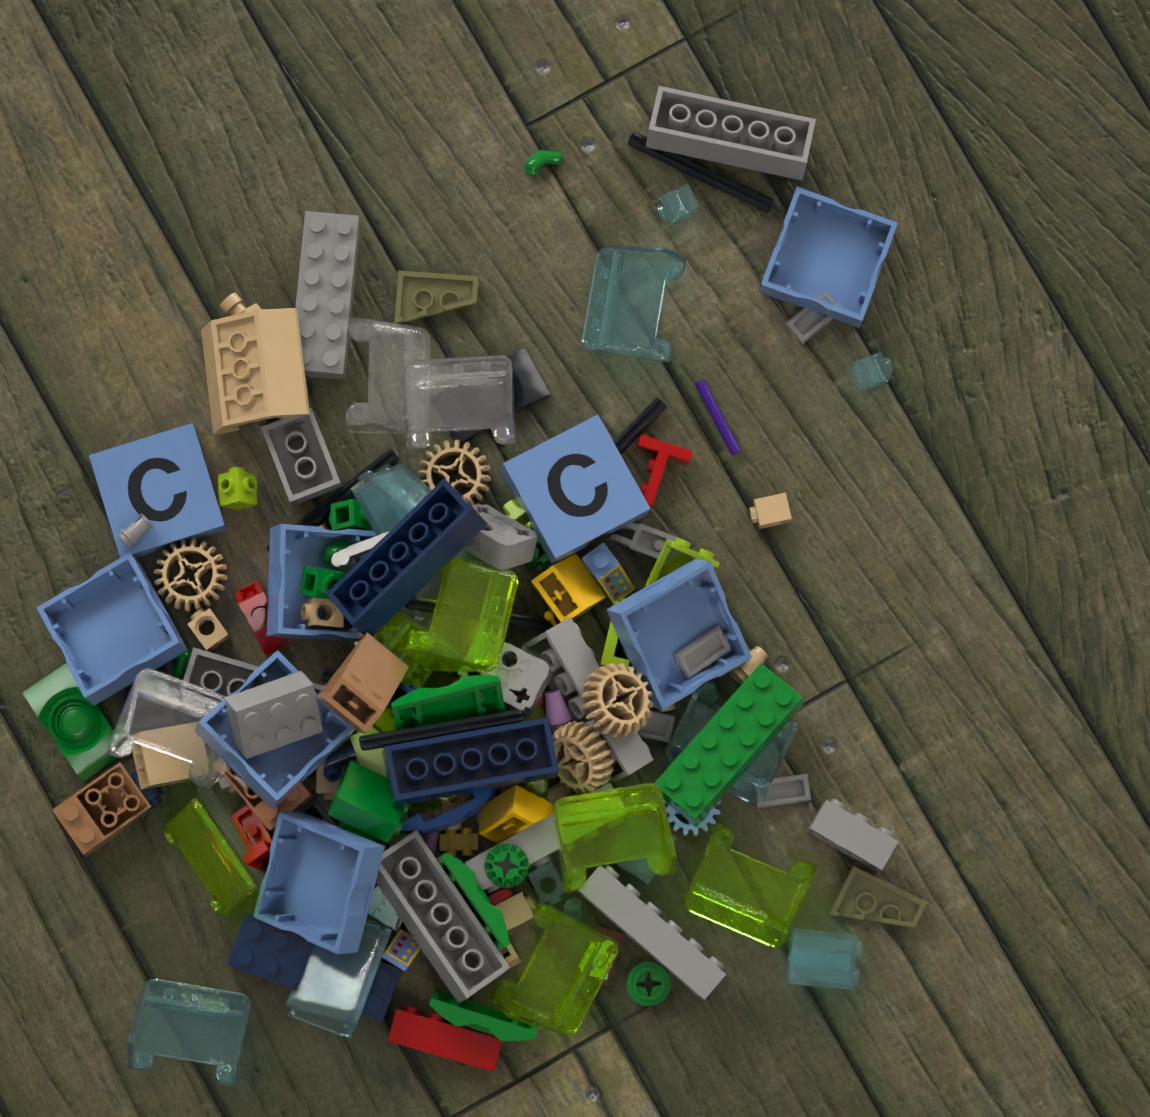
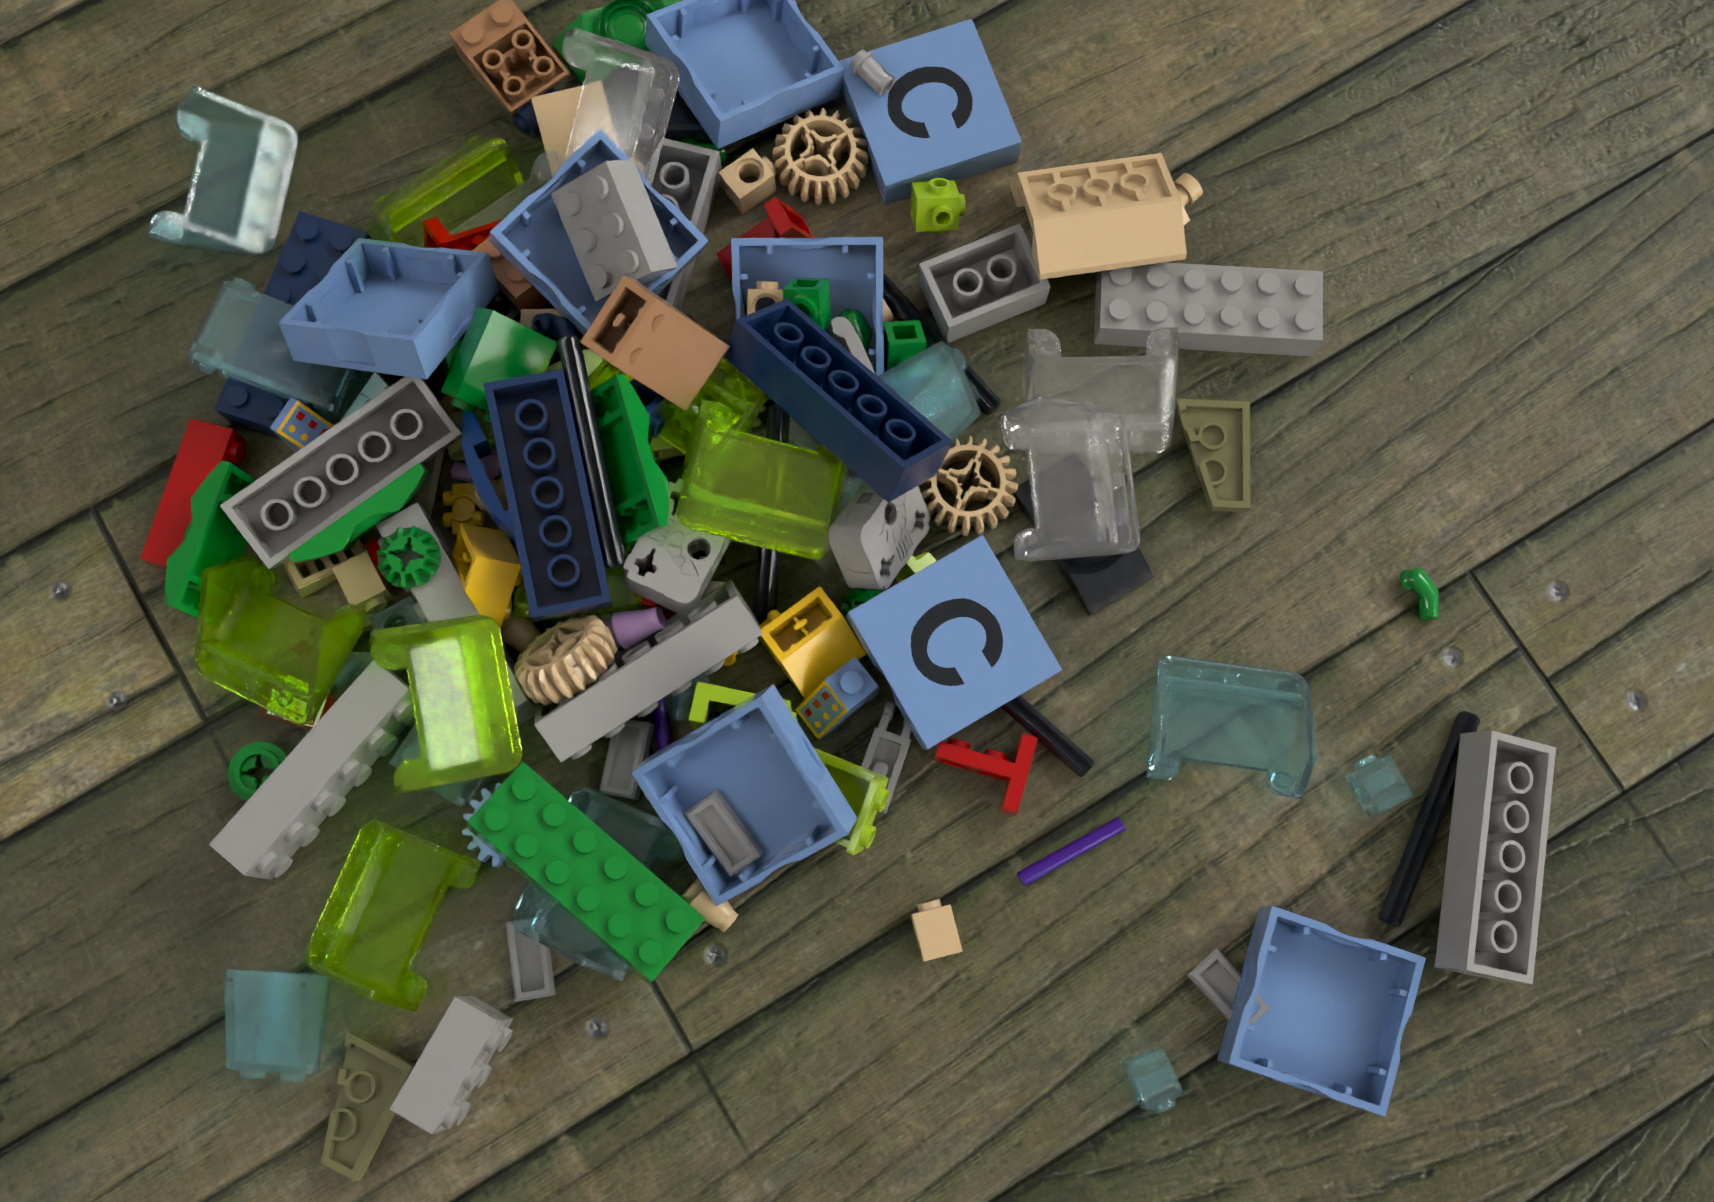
camera: 90 degrees right, 5 degrees down
tan gear [581,663,654,737] -> none

